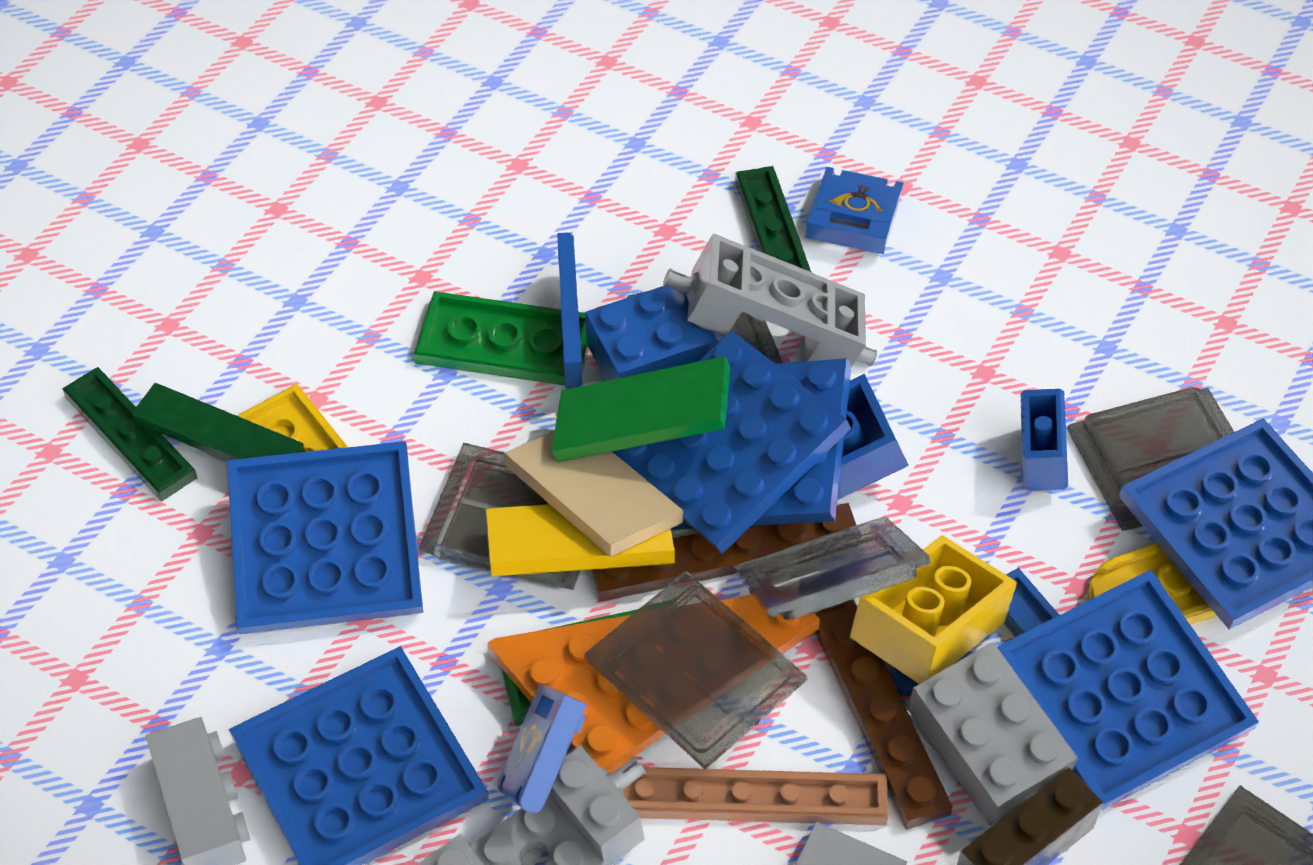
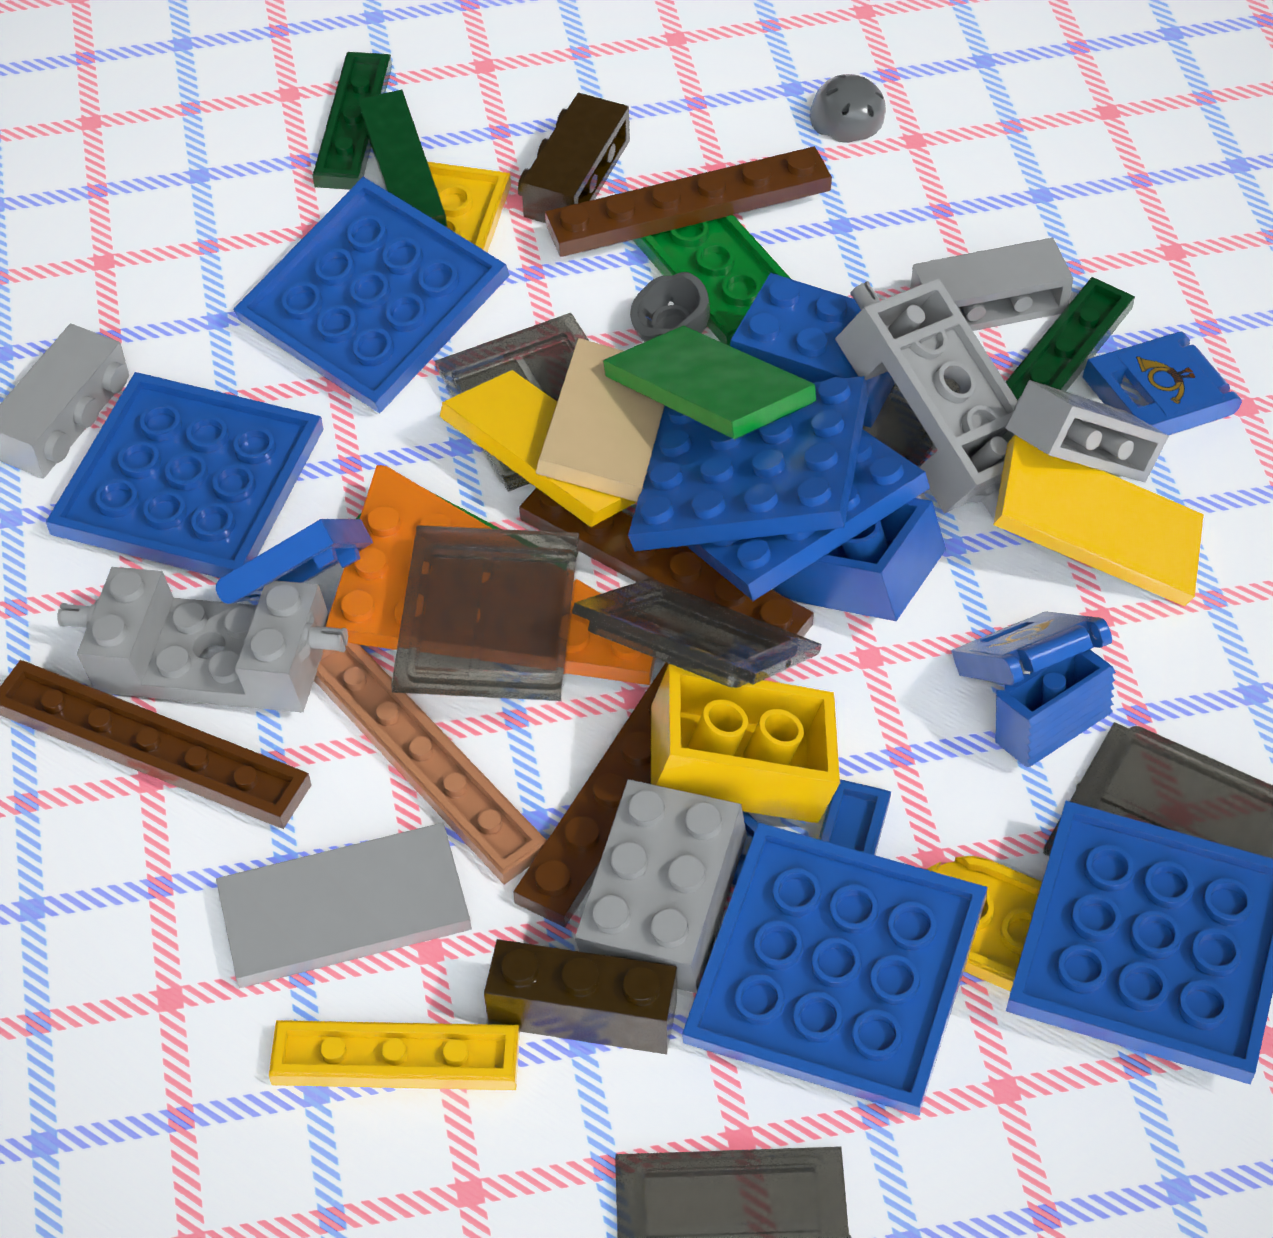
camera: 50 degrees right, 0 degrees up
blue tile [557,232,582,389] -> none
none -> dark brown brick [518,92,630,223]
none -> reddish brown plate [545,146,832,257]
none -> dark grey helmet [630,272,710,342]
none -> dark grey helmet [810,74,886,143]
none -> light grey brick [910,237,1074,331]
none -> container [951,611,1112,685]
none -> yellow tile [993,435,1204,606]
none -> light grey brick [1005,380,1169,483]

